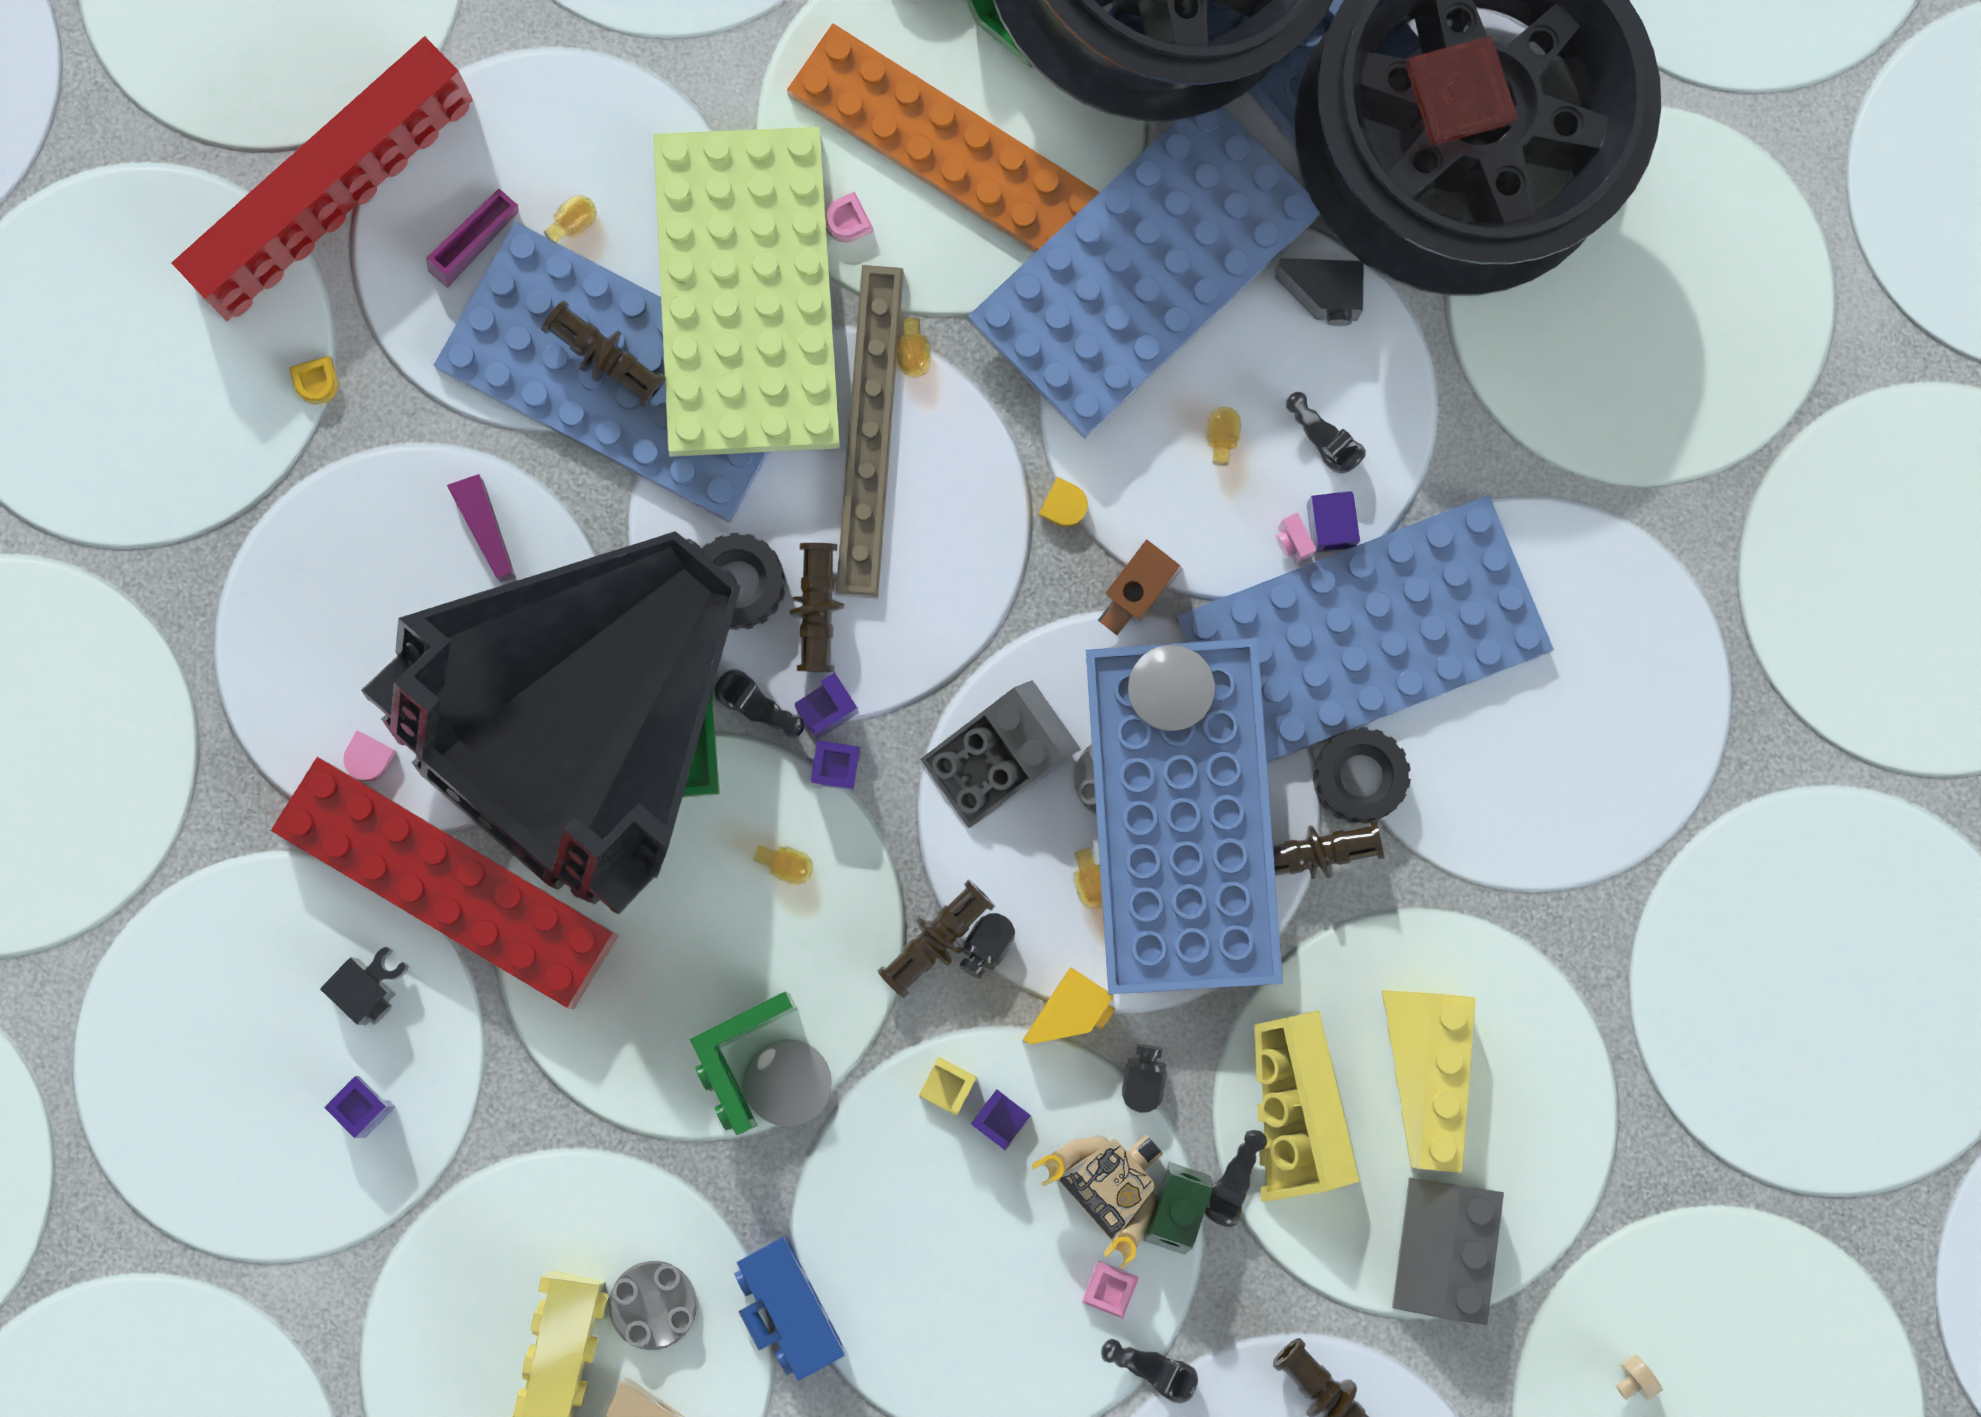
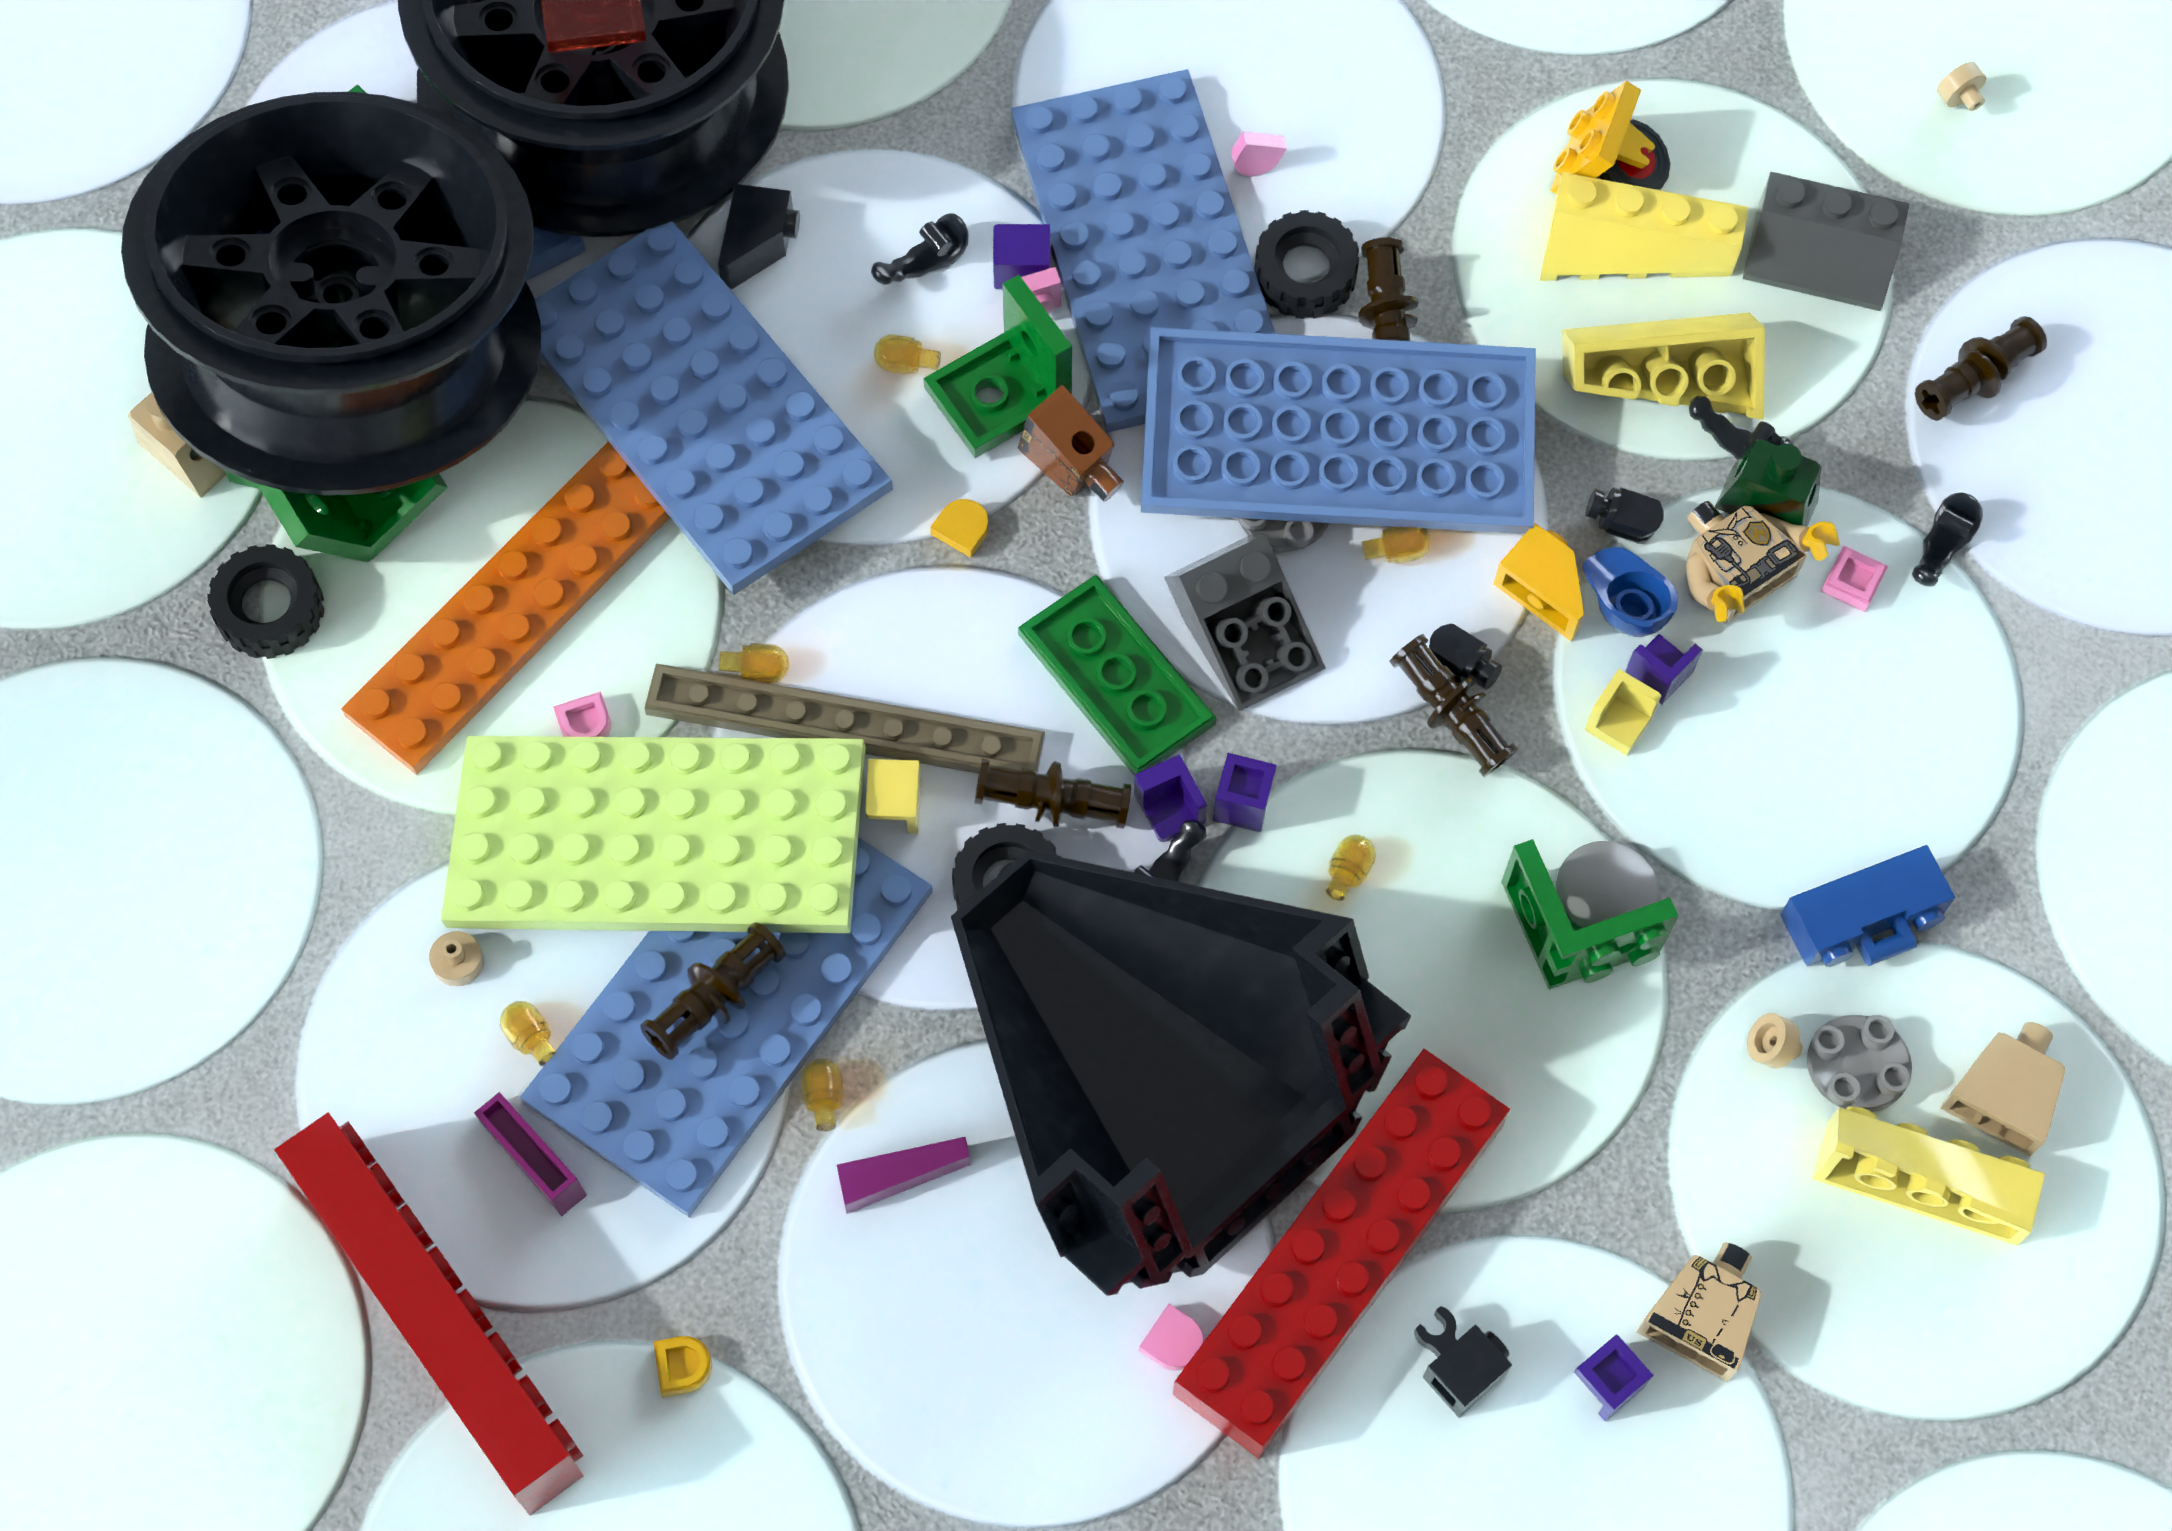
camera: 80 degrees left, 15 degrees down
light grey dish [1128,645,1215,731] -> none
none -> tan tile [429,931,484,986]
none -> clear yellow cylinder [801,1059,844,1131]
none -> light yellow panel [865,759,921,834]
none -> green bracket [923,274,1072,458]
none -> green tile [1018,574,1216,776]
none -> bright pink tile [1231,132,1288,176]
none -> yellow plate [1550,80,1671,194]
none -> blue piece [1582,547,1678,637]
none -> tan torso [1637,1242,1761,1382]
none -> tan tile [1747,1013,1803,1069]

